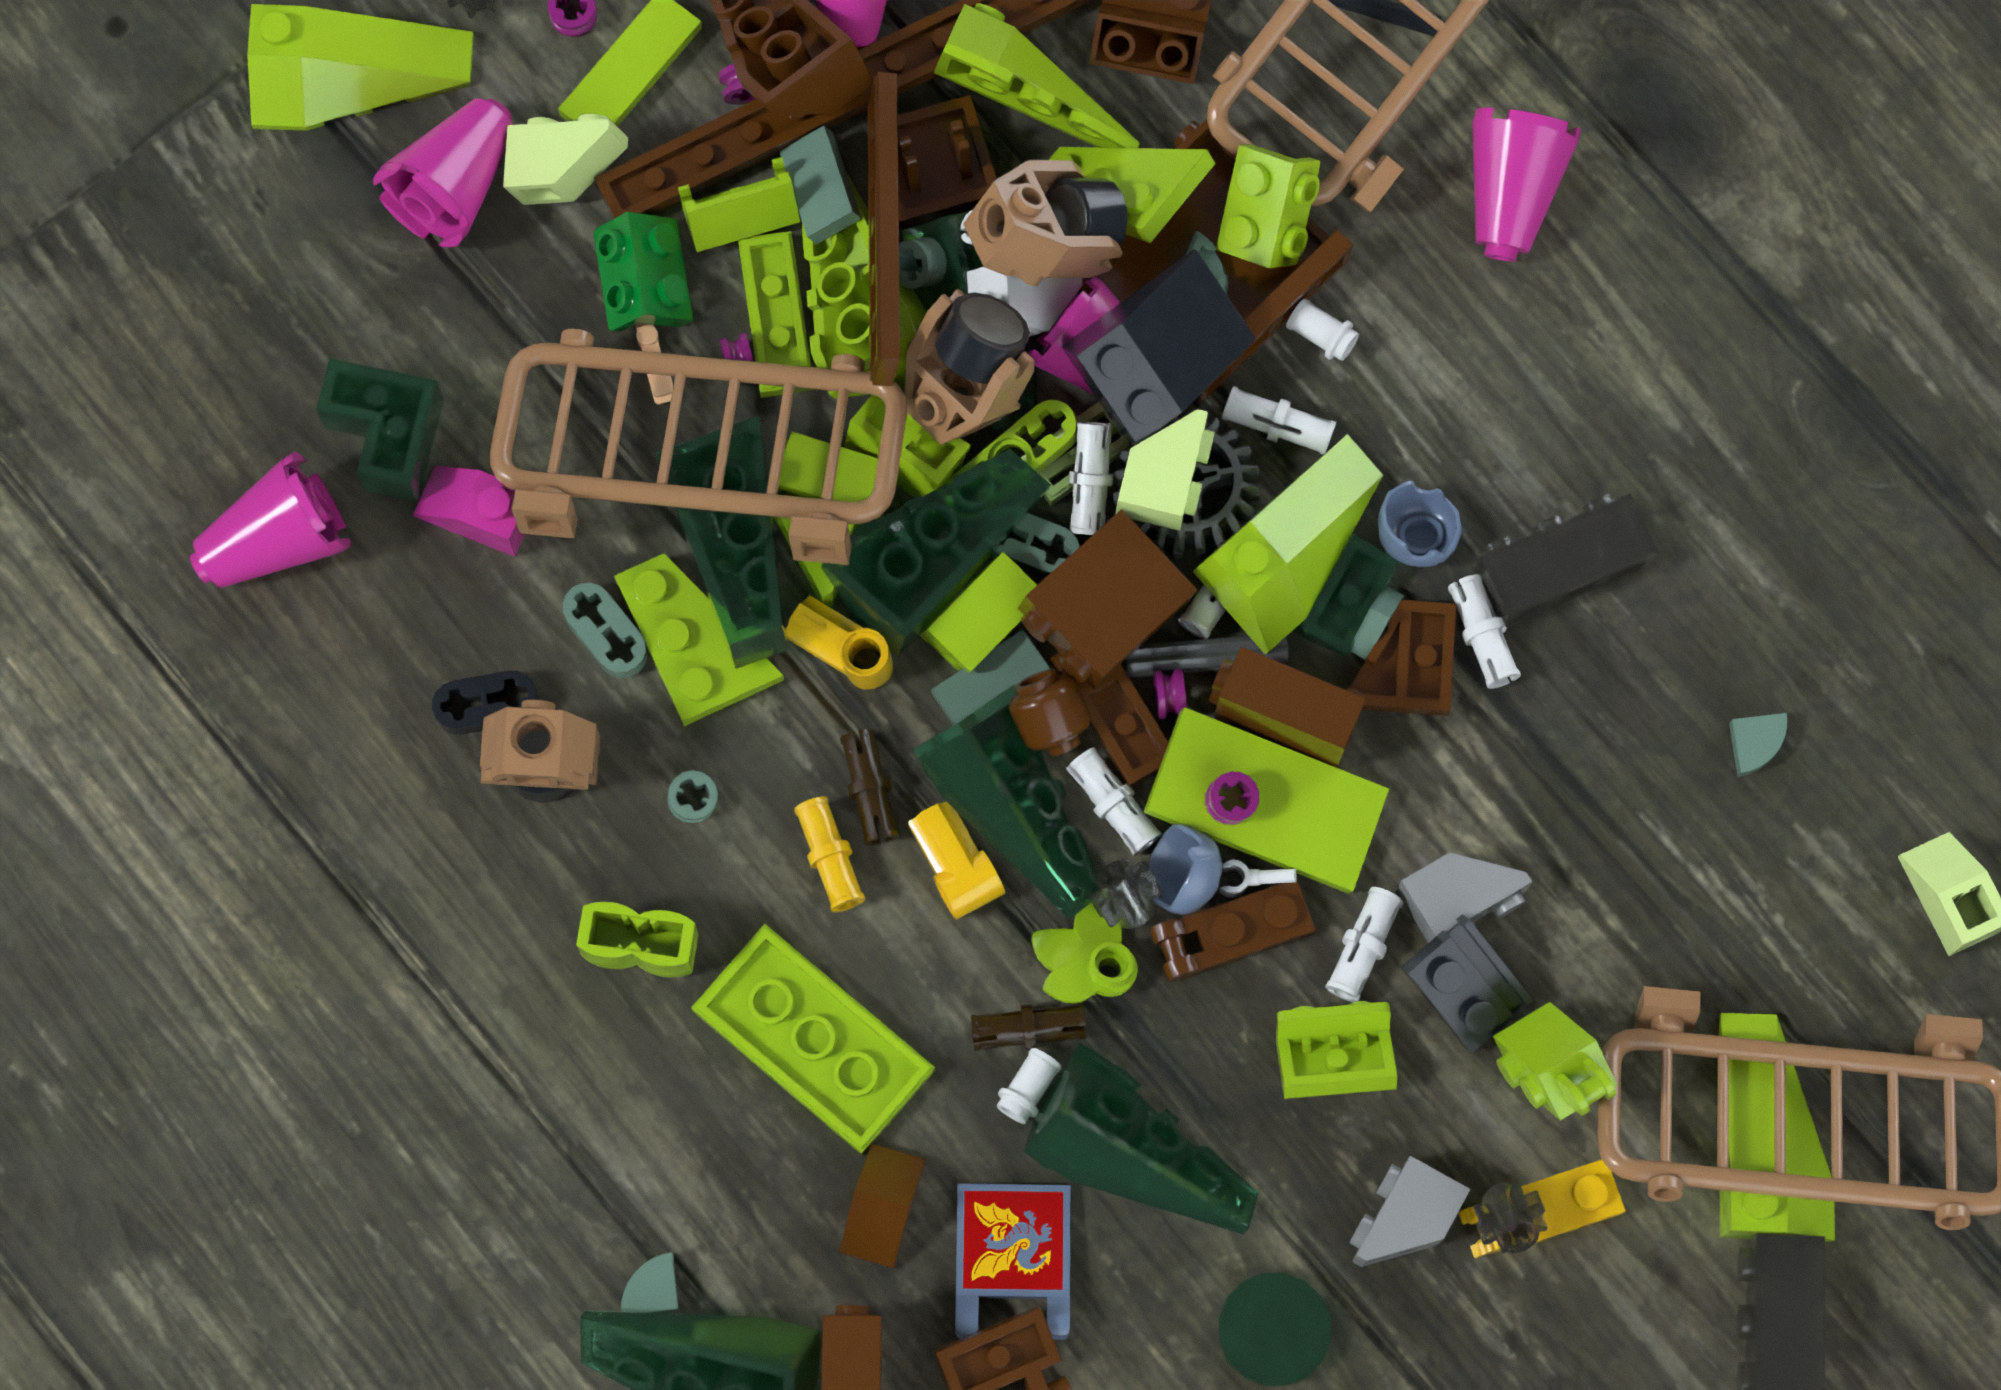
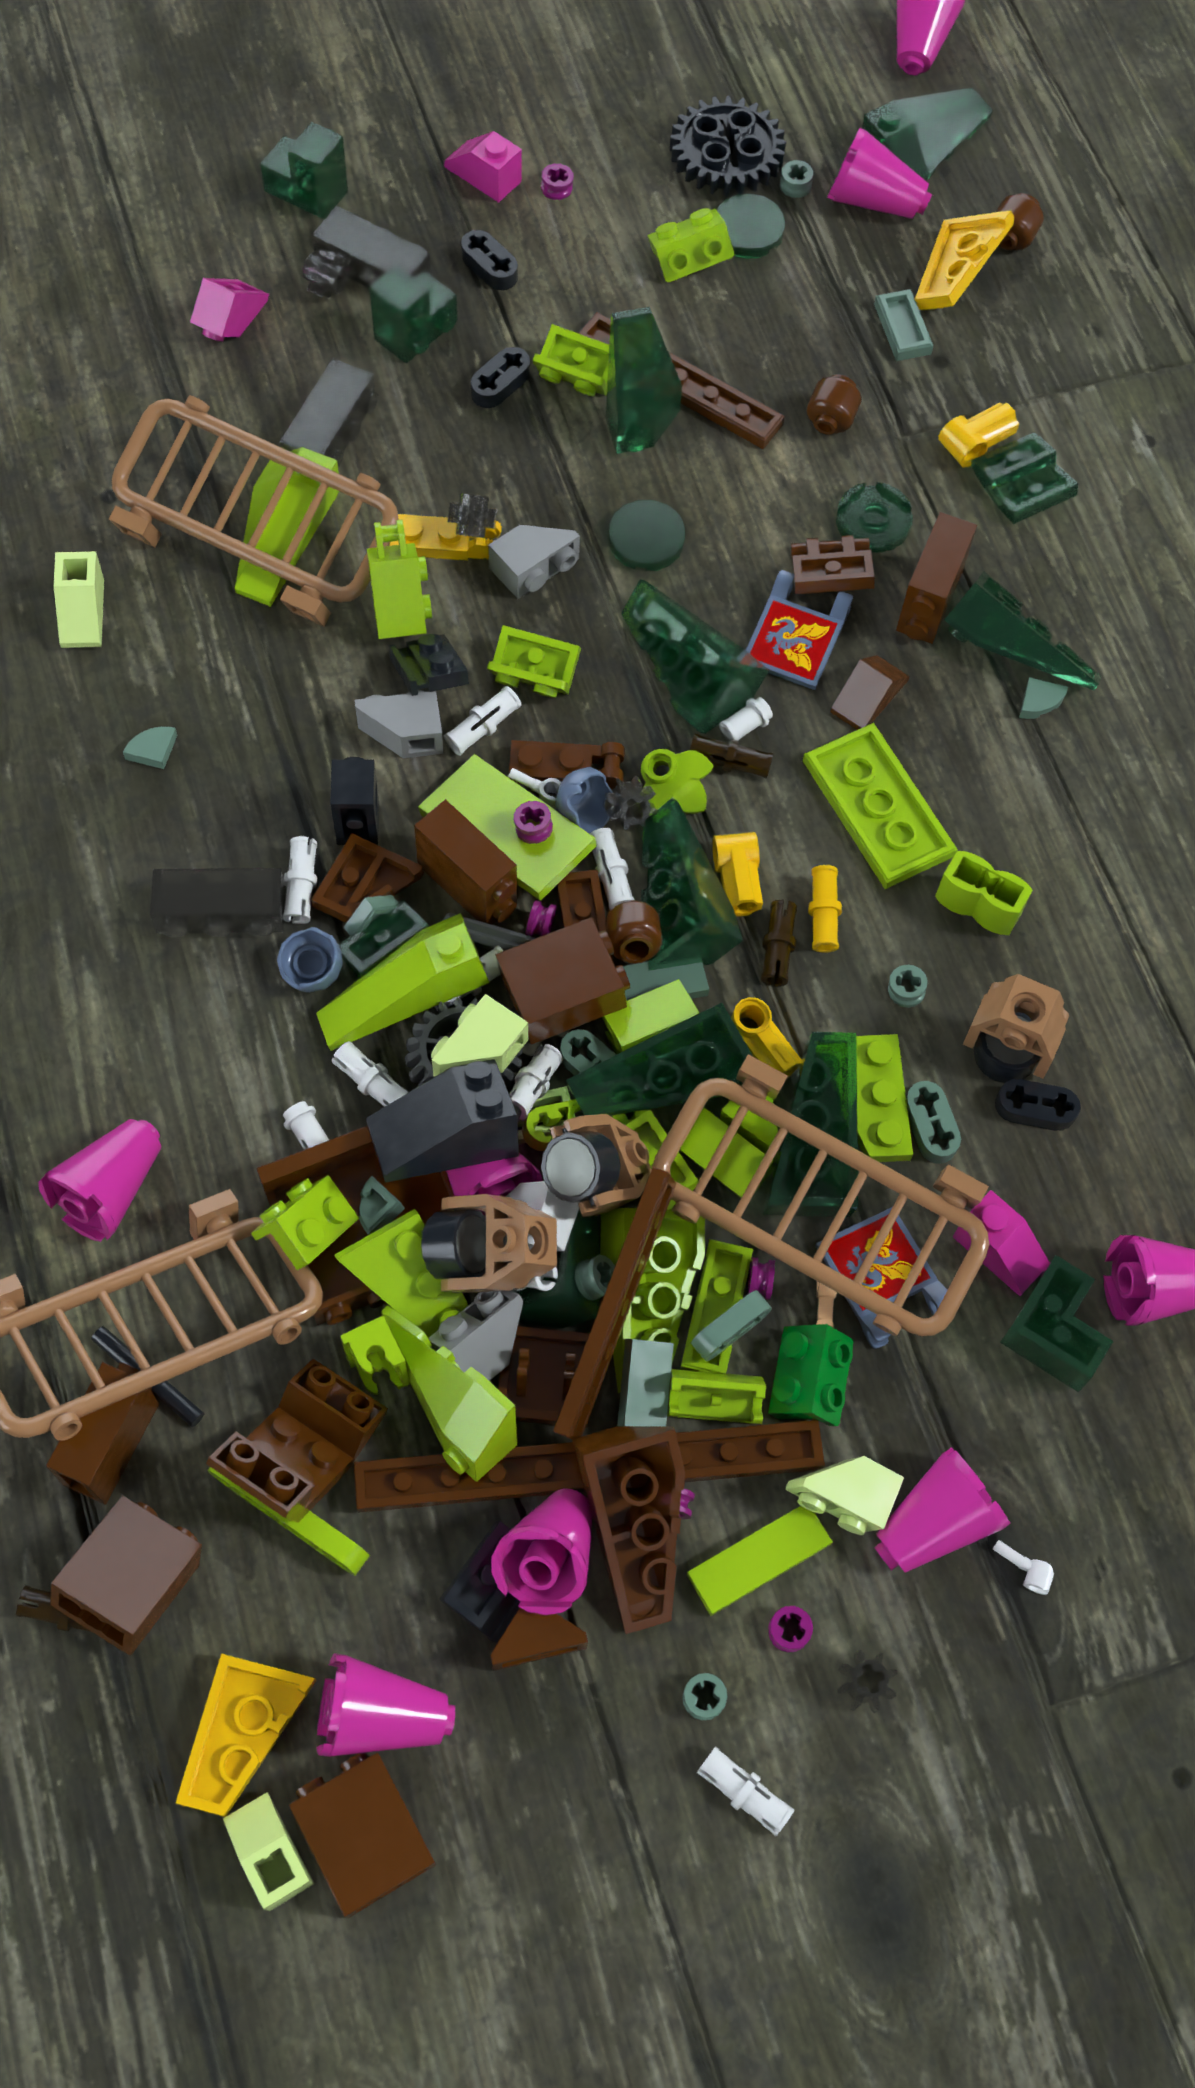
camera: 160 degrees left, 10 degrees down
lime wedge [247,4,474,131] -> none
none -> black brick [330,757,379,845]
none -> lime hinge [340,1316,410,1395]
none -> light grey slope [429,1290,523,1381]
none -> sand green beam [691,1290,772,1362]
none -> flag [815,1207,947,1349]
none -> white hand [993,1540,1054,1595]

